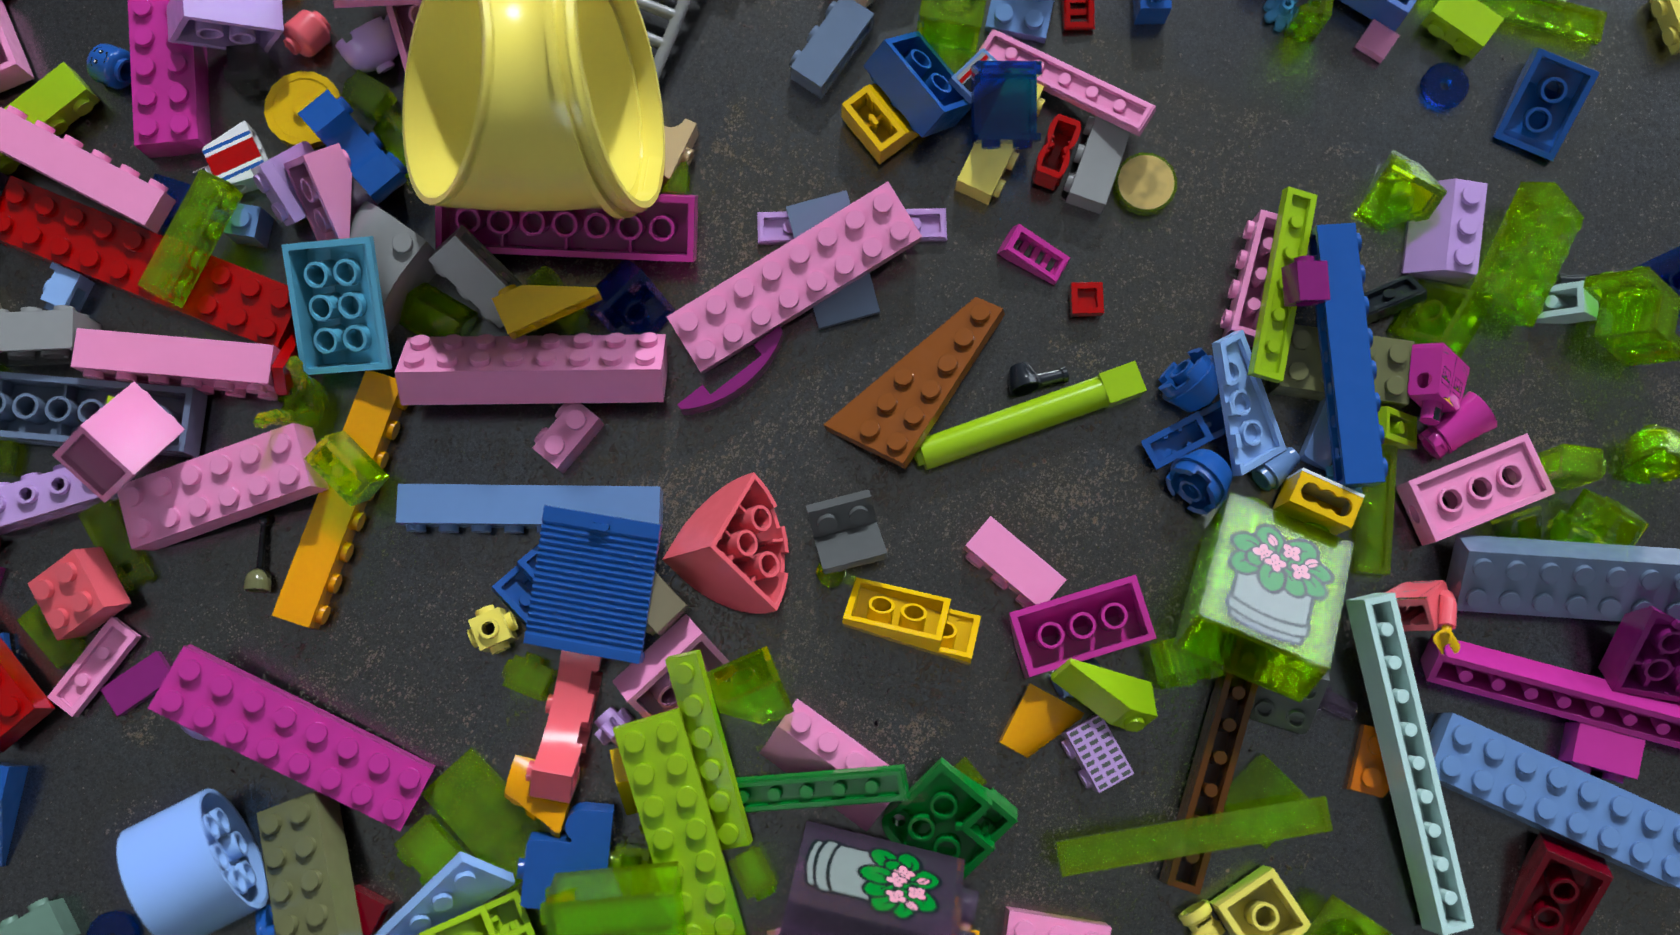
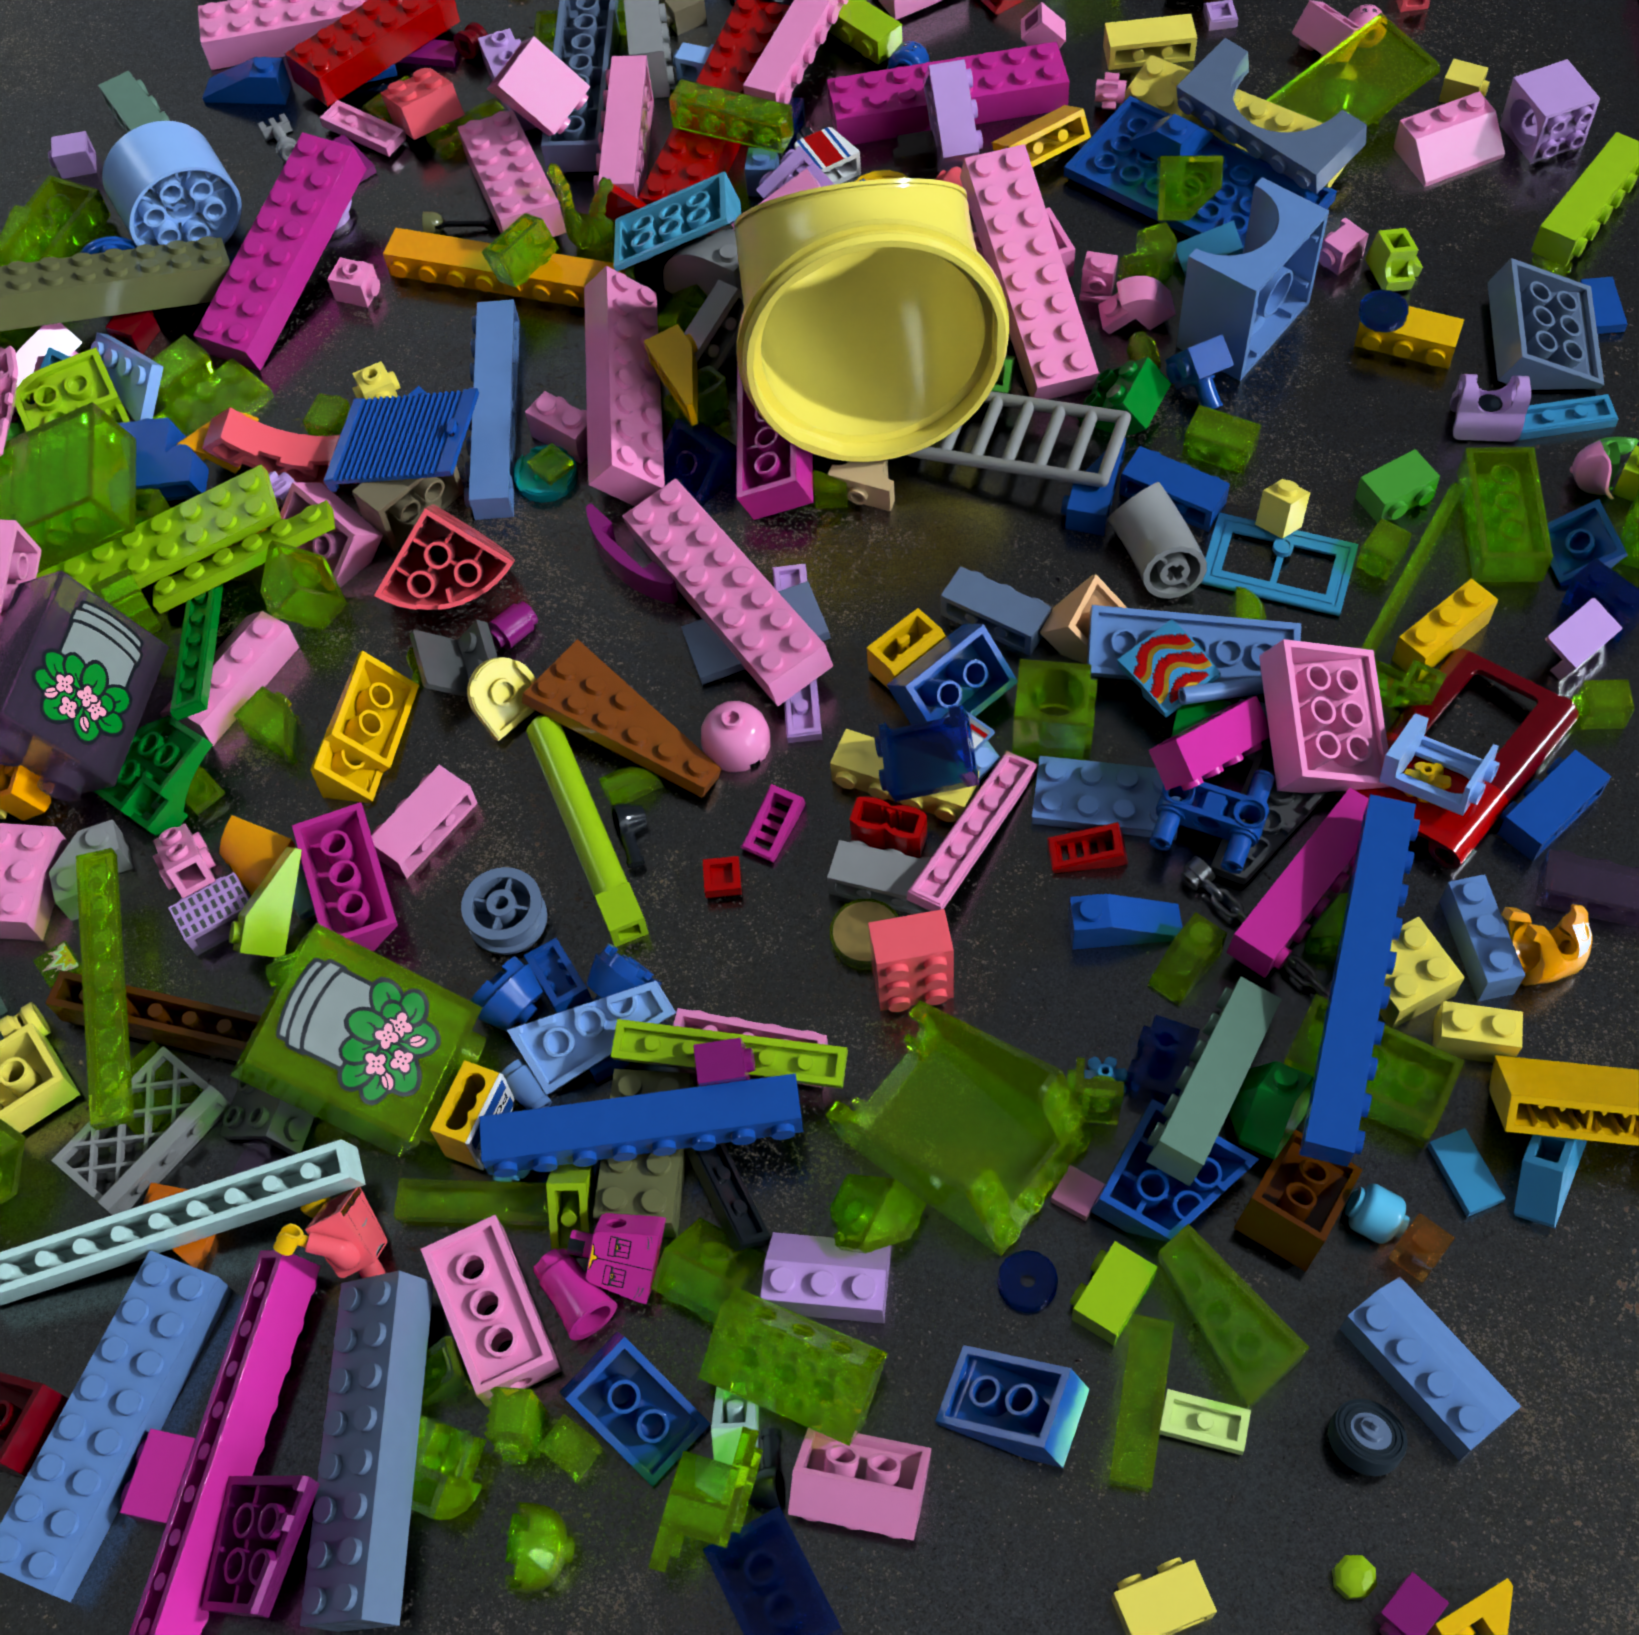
camera: 95 degrees right, 20 degrees down
none -> tile [33,940,86,989]
none -> light grey brick [49,819,134,921]
none -> light grey fence [51,1046,231,1215]
none -> bright pink brick [153,823,216,898]
none -> clear neon green slope [234,686,298,766]
none -> light grey hinge [257,113,297,161]
none -> bright pink brick [327,257,380,308]
none -> sand blue wheel [461,867,547,955]
none -> light yellow tile [467,657,537,741]
none -> magenta brick [488,601,538,650]
none -> teal tile [513,445,578,503]
none -> clear neon green tile [527,443,574,486]
none -> clear neon green brick [537,1414,603,1483]
none -> blue slope [559,1331,711,1487]
none -> clear neon green brick [598,767,664,805]
none -> bright pink cylinder [701,701,770,772]
none -> bright pink slope [788,1423,931,1541]
none -> clear neon green windscreen [826,1000,1094,1256]
none -> coral brick [868,909,954,1012]

